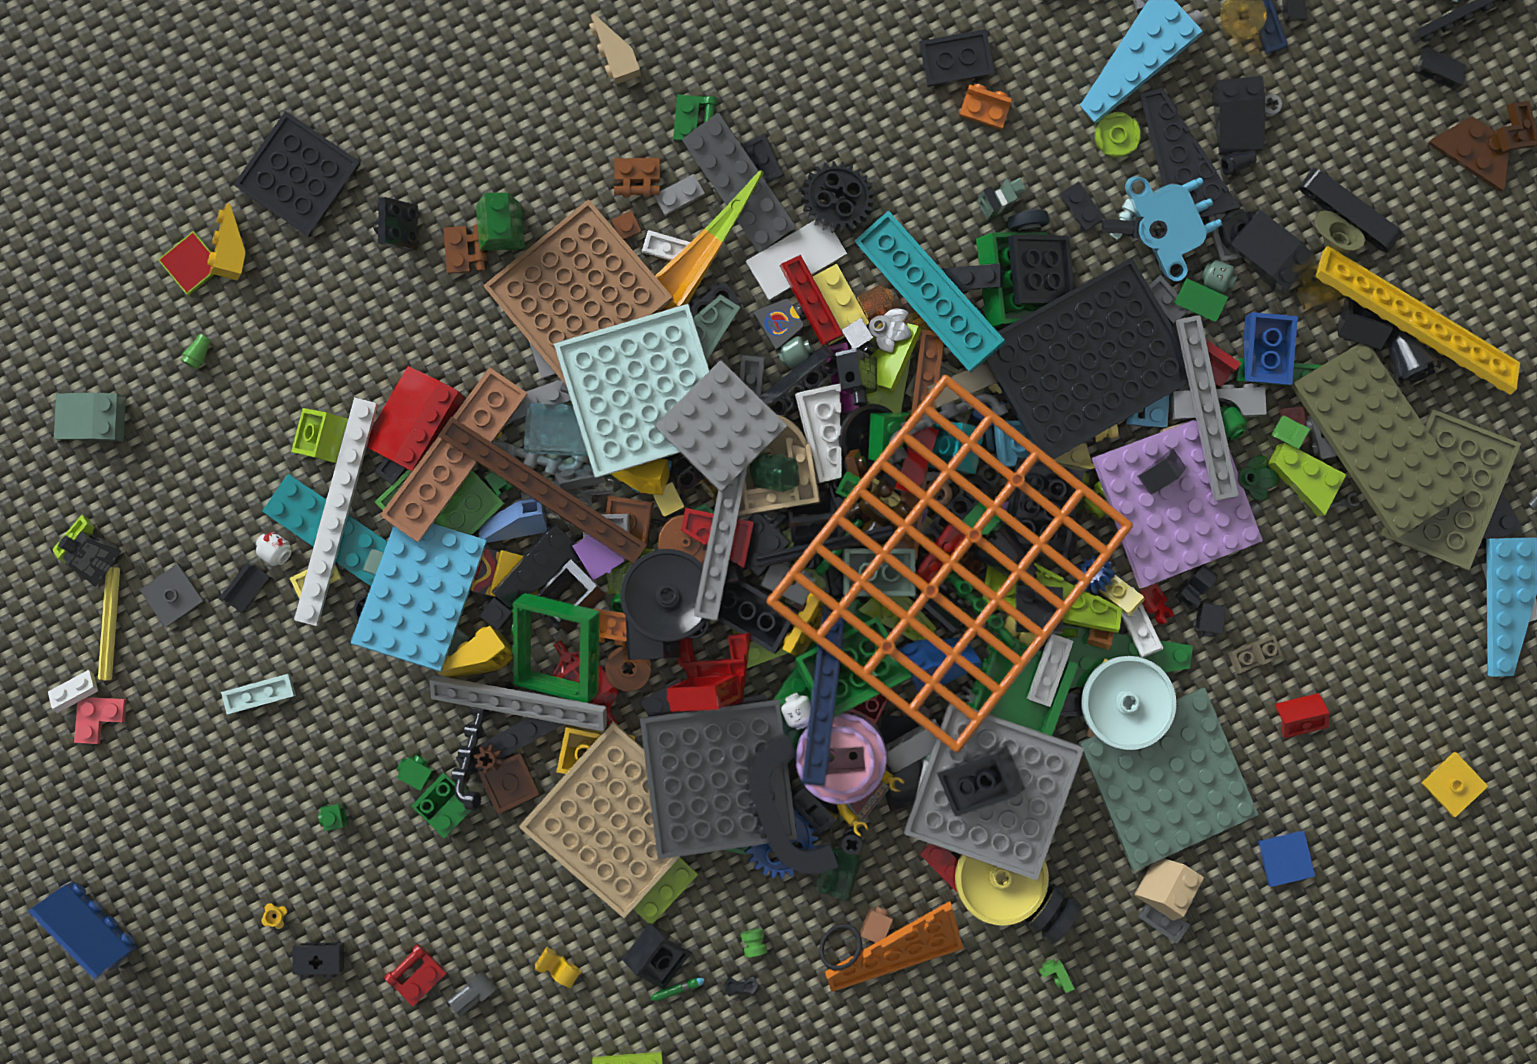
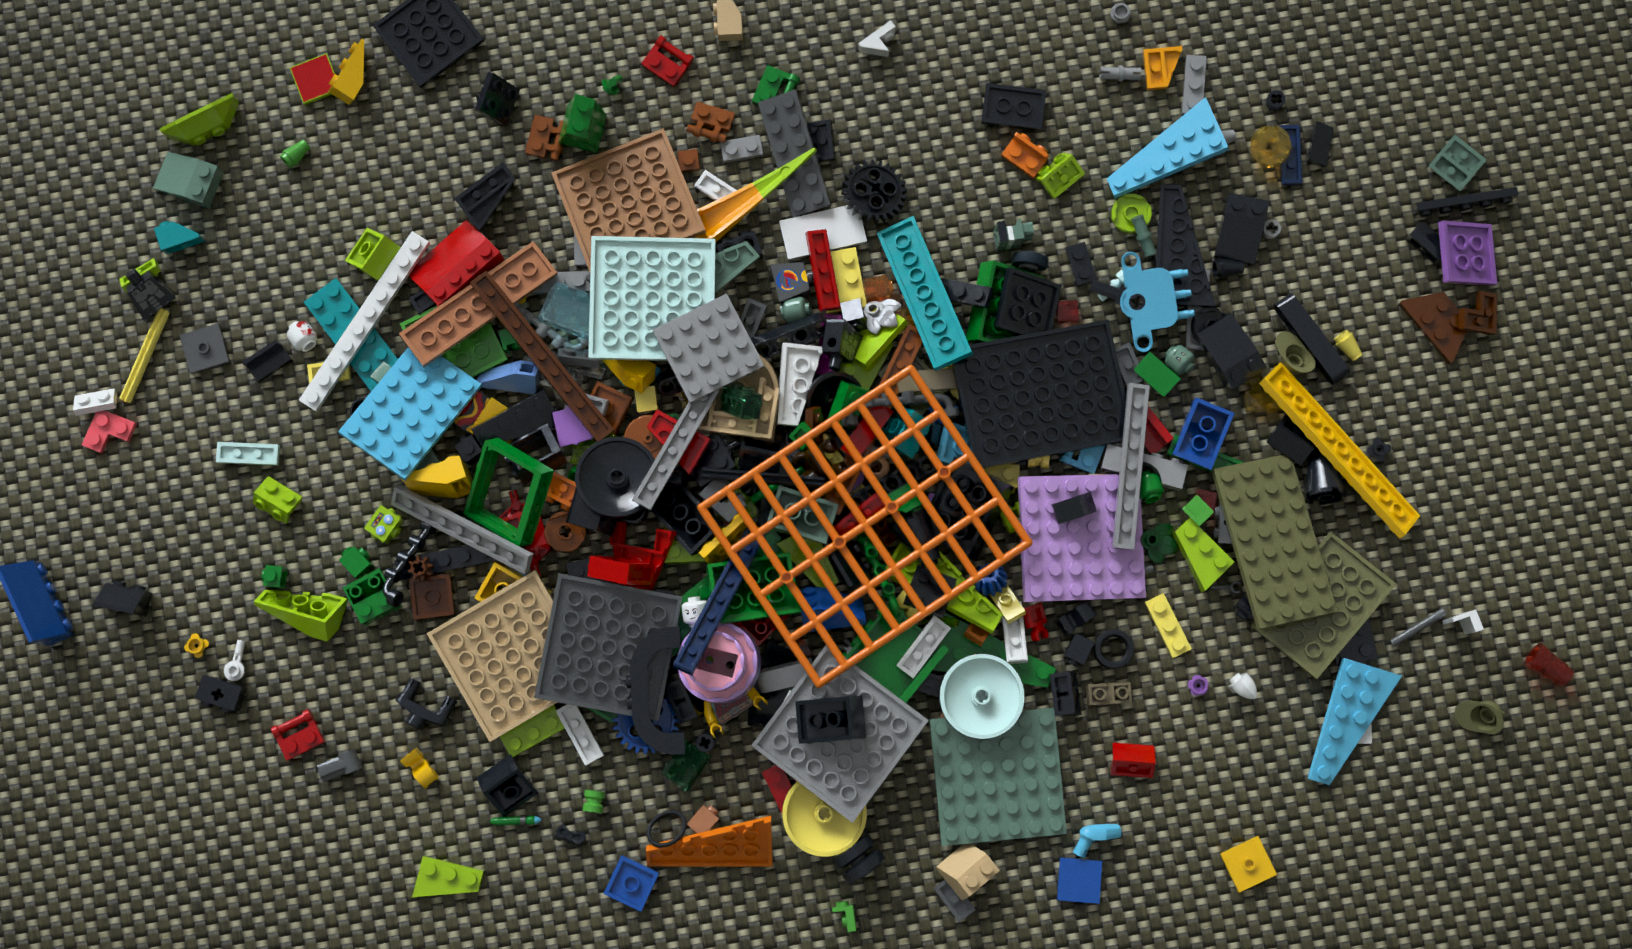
camera: 30 degrees right, 5 degrees down
none -> black slope [93,580,152,617]
none -> teal slope [154,221,205,255]
none -> lime wedge [159,93,239,146]
none -> white plate [224,640,246,681]
none -> lime bracket [253,476,302,524]
none -> lime wedge [253,590,348,642]
none -> lime head [364,505,405,544]
none -> black connector [395,677,458,731]
none -> black wedge [454,162,517,233]
none -> white plate [556,704,604,766]
none -> green plate [602,75,623,95]
none -> blue plate [603,855,660,912]
none -> red plate [641,35,694,87]
none -> white slope [858,20,896,57]
none -> lime bracket [1035,153,1085,199]
none -> black brick [1050,671,1082,717]
none -> clear red tile [1057,300,1079,322]
none -> medium azure arm [1073,824,1121,858]
none -> black tyre [1093,629,1134,669]
none -> sand green pin [1131,214,1157,257]
none -> light yellow plate [1144,593,1192,658]
none -> medium lavender plate [1188,675,1209,696]
none -> white plate [1228,672,1257,699]
none -> black gear [1235,595,1254,620]
none -> light yellow cone [1334,330,1362,361]
none -> black plate [1366,437,1391,462]
none -> medium lavender plate [1438,220,1497,286]

